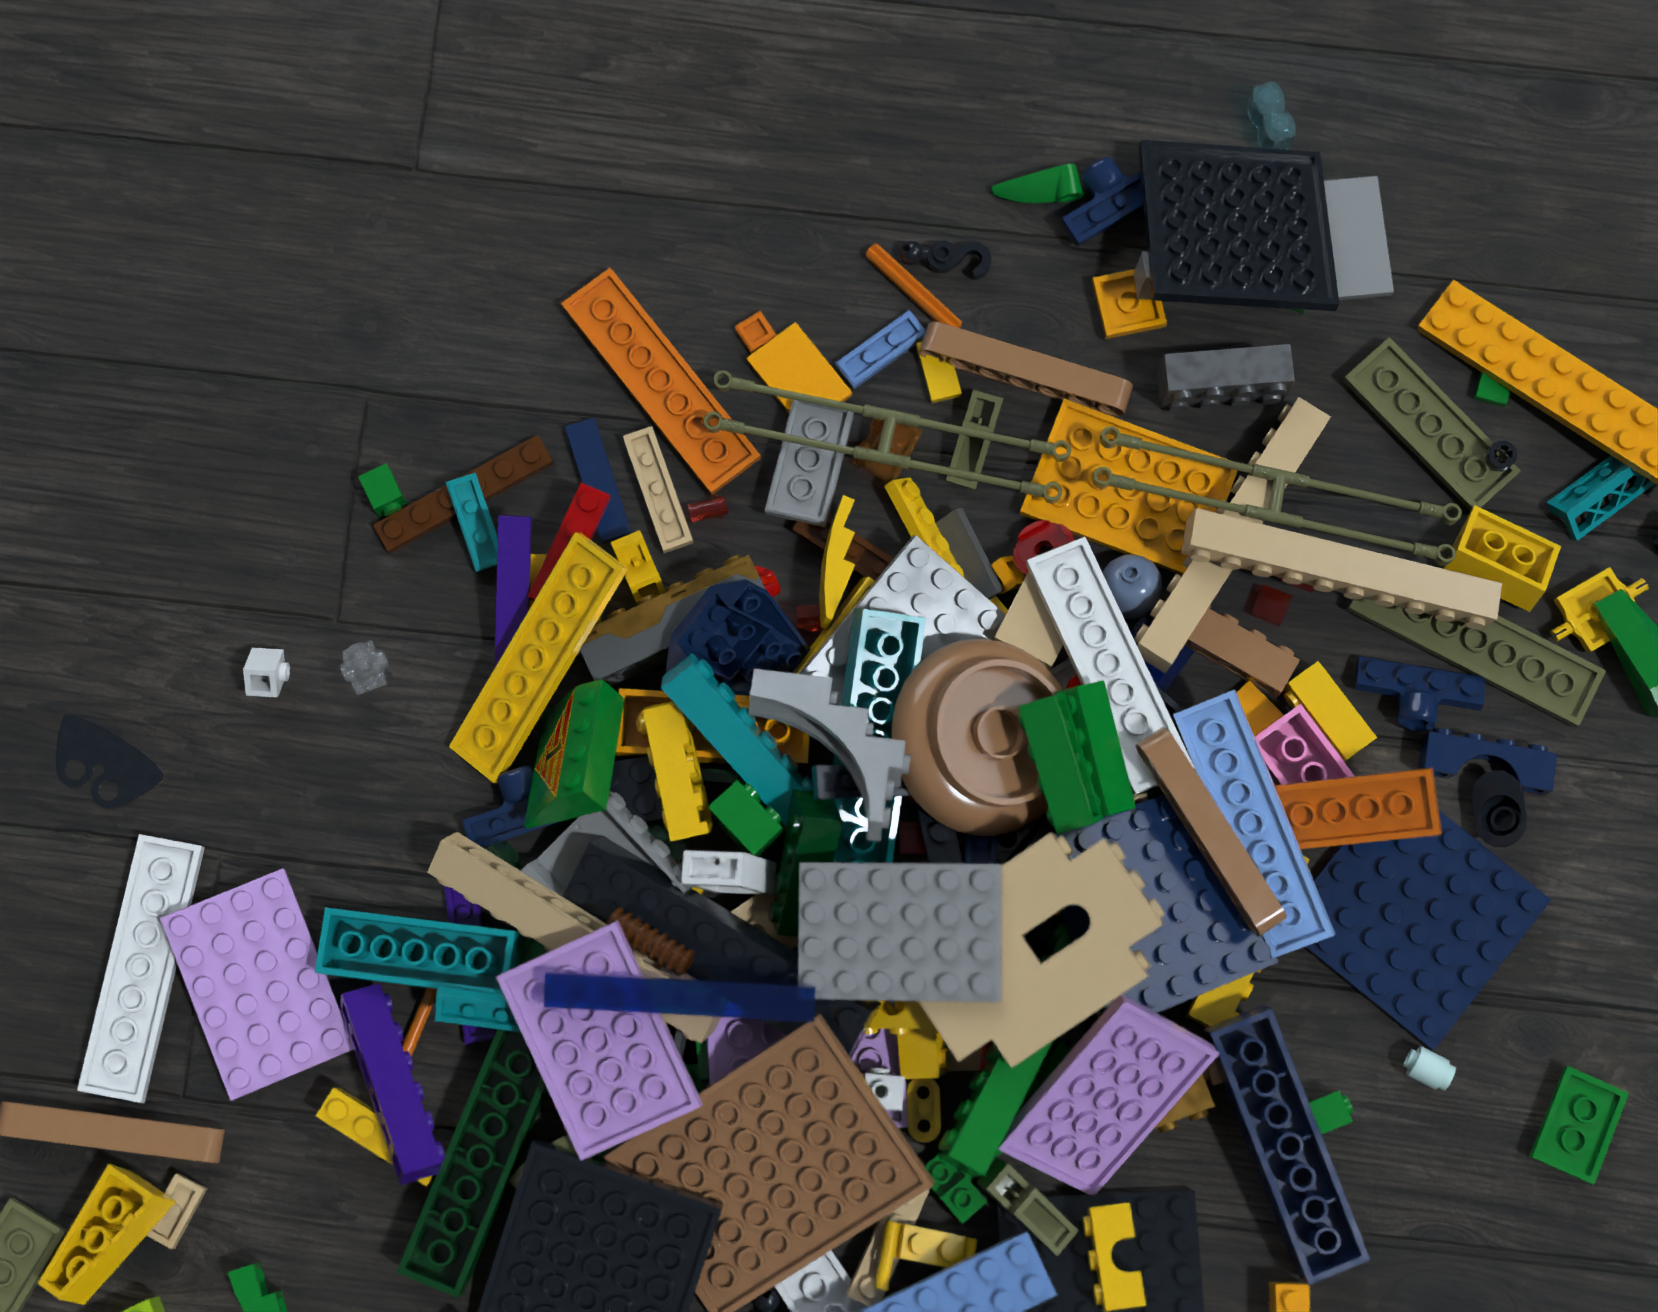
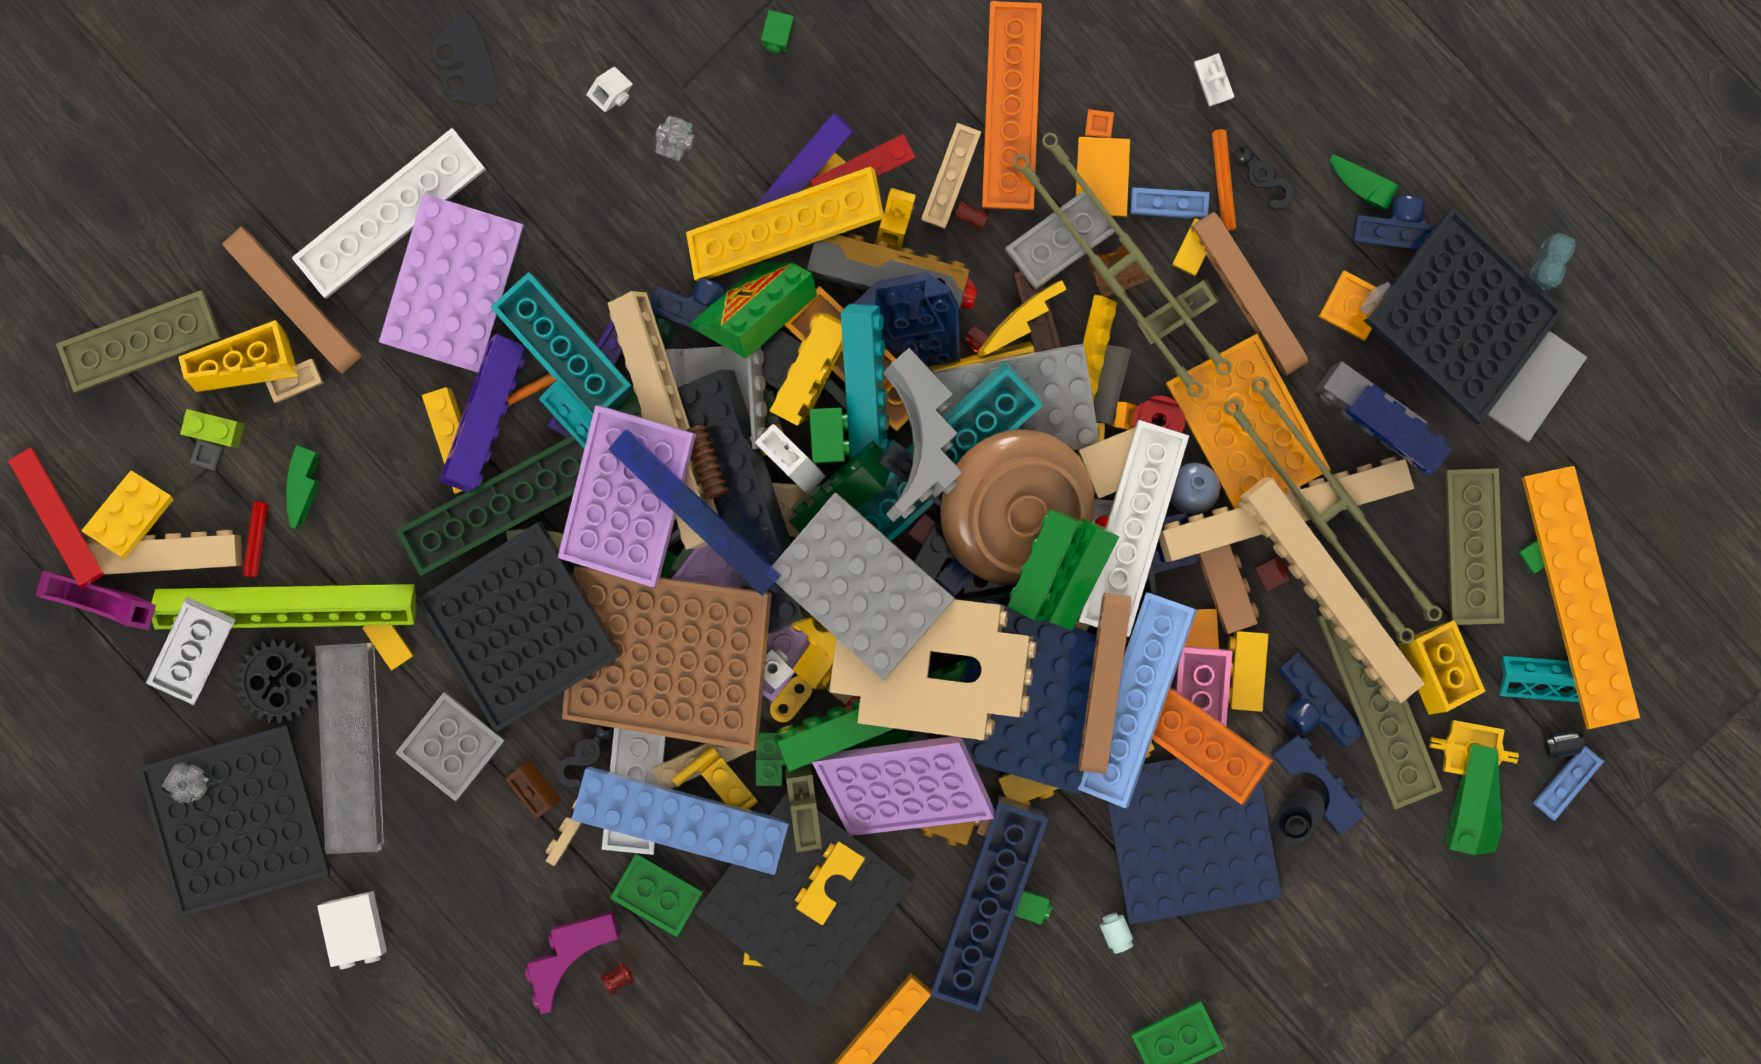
camera: 40 degrees right, 10 degrees up
reddish brown plate [373,435,554,554] -> none
teal tile [446,472,498,572] -> none
dark blue tile [565,417,632,544] -> none
black bush [1485,440,1518,472] -> none
none -> white hips [1194,53,1234,107]
none -> clear blue brick [1344,385,1452,476]

